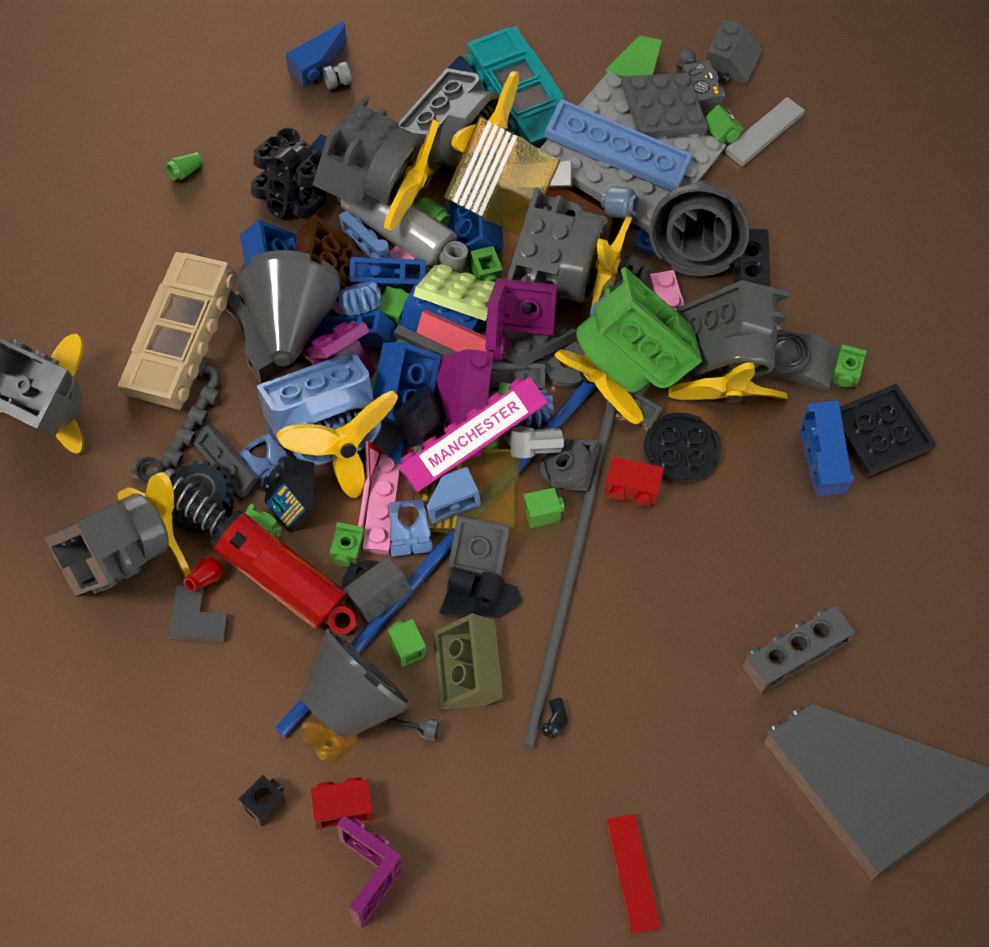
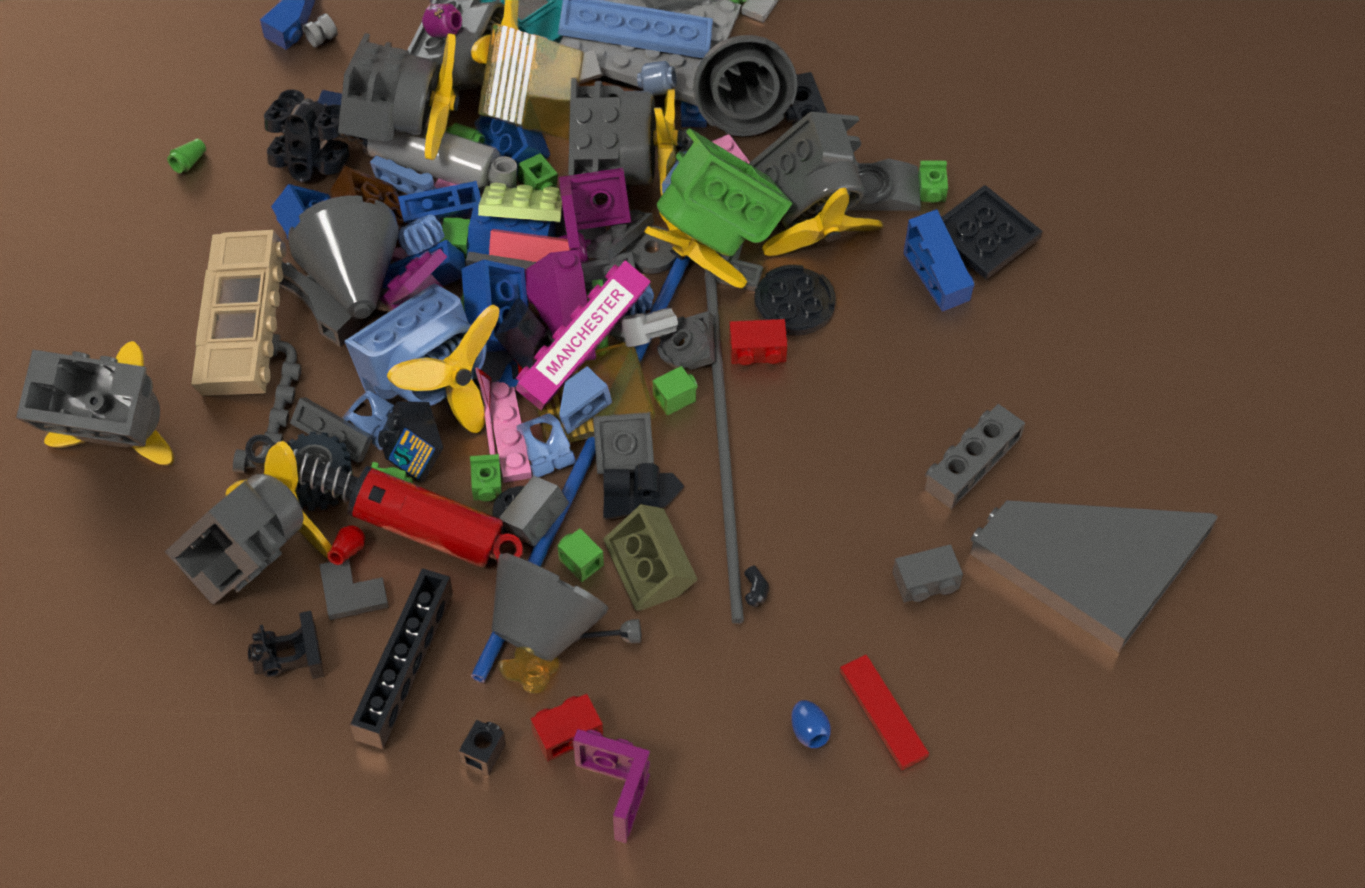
camera: 15 degrees left, 5 degrees down
none -> black tile [247,610,325,679]
none -> black brick [350,568,453,749]
none -> magenta head [422,3,462,38]
none -> blue animal [791,700,831,748]
none -> dark grey brick [892,544,963,603]

